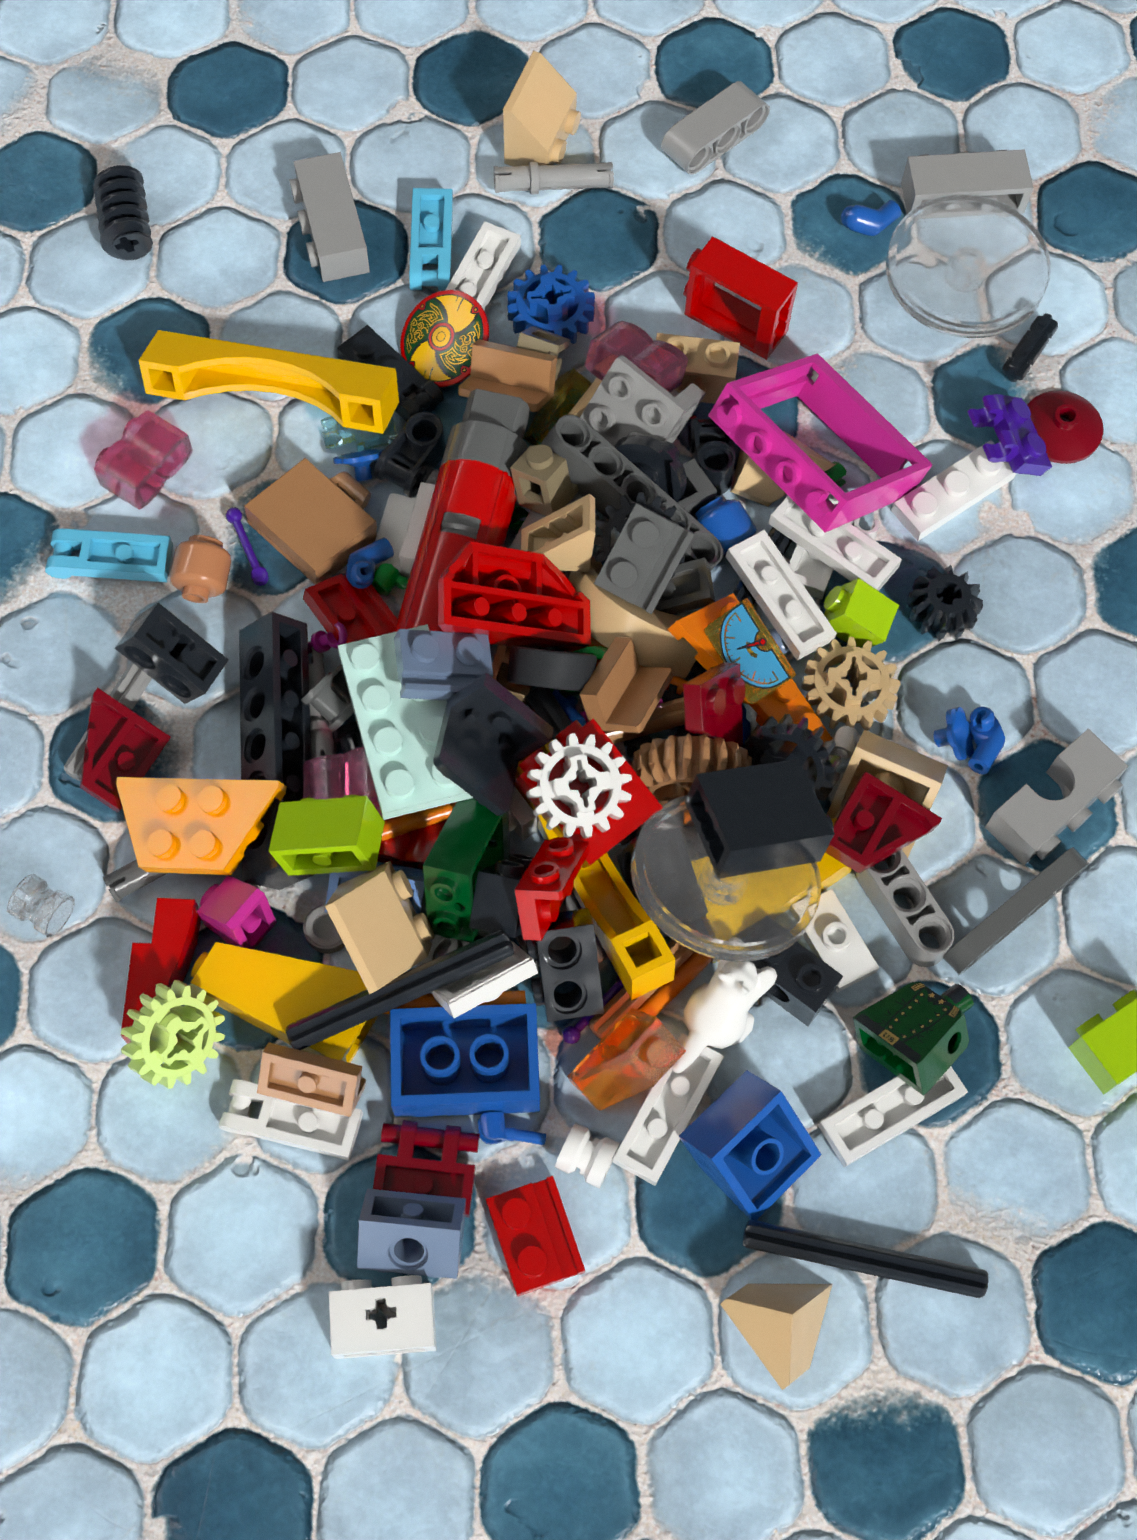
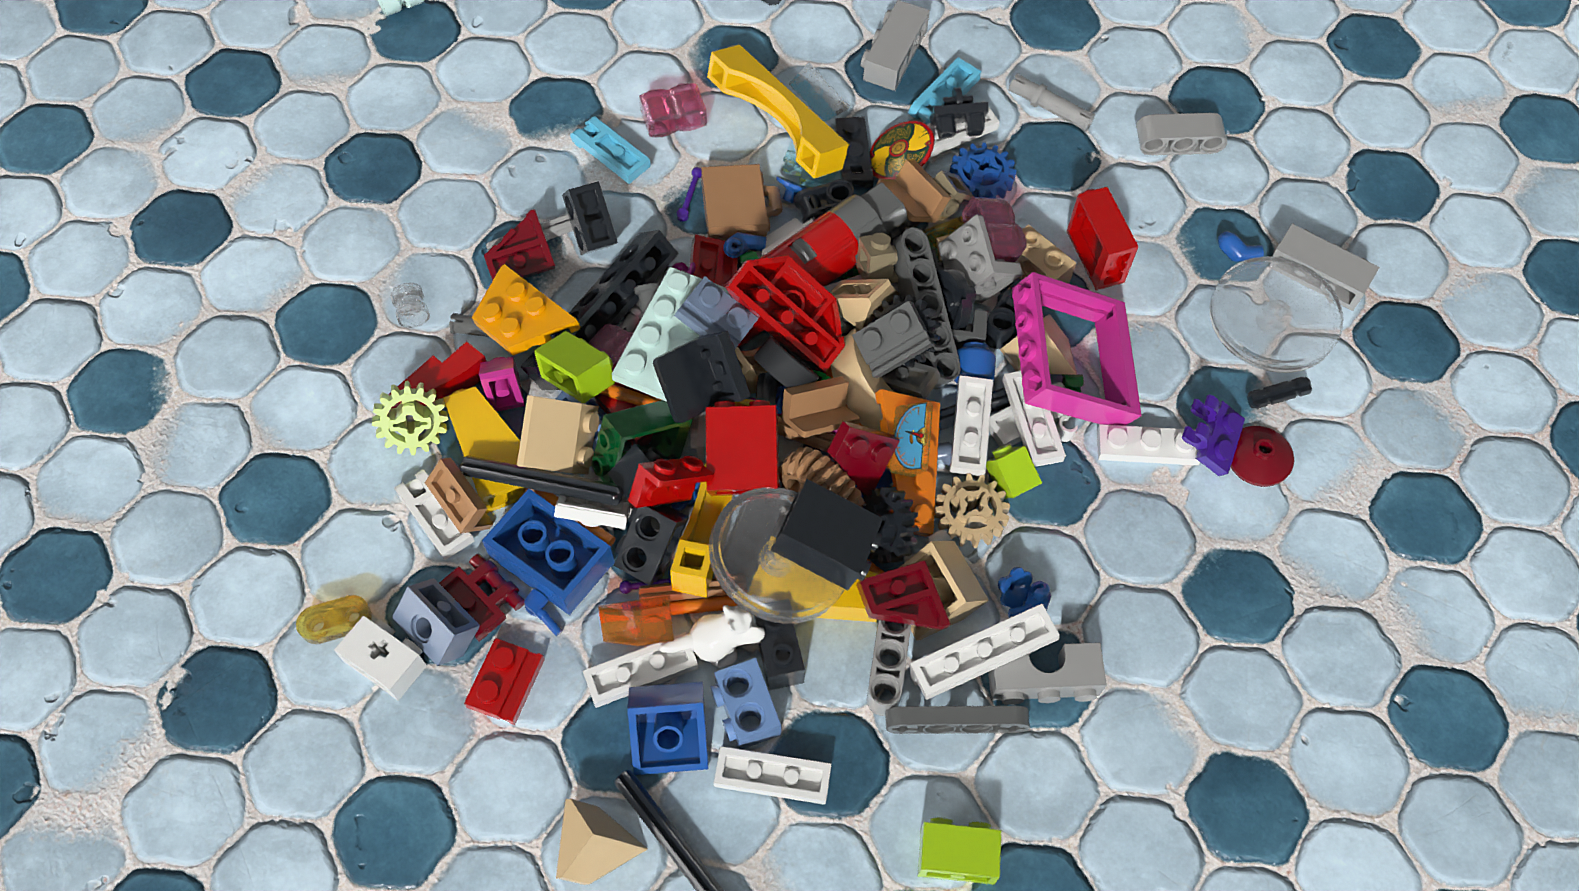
camera: 40 degrees right, 5 degrees down
nougat head [170,535,231,603] -> none
tan slope [503,51,581,167] -> none
white gear [526,733,632,839] -> none
white wheel [555,1123,620,1189] -> none
white plate [790,889,880,993] -> none
dark green torso [853,982,974,1096] -> none
black gear [907,565,983,642] -> none
none -> clear yellow plate [296,595,372,644]
none -> medium blue brick [710,658,781,750]
none -> clear slope [788,63,851,122]
none -> white fence [910,604,1060,700]
none -> black hips [930,87,989,139]

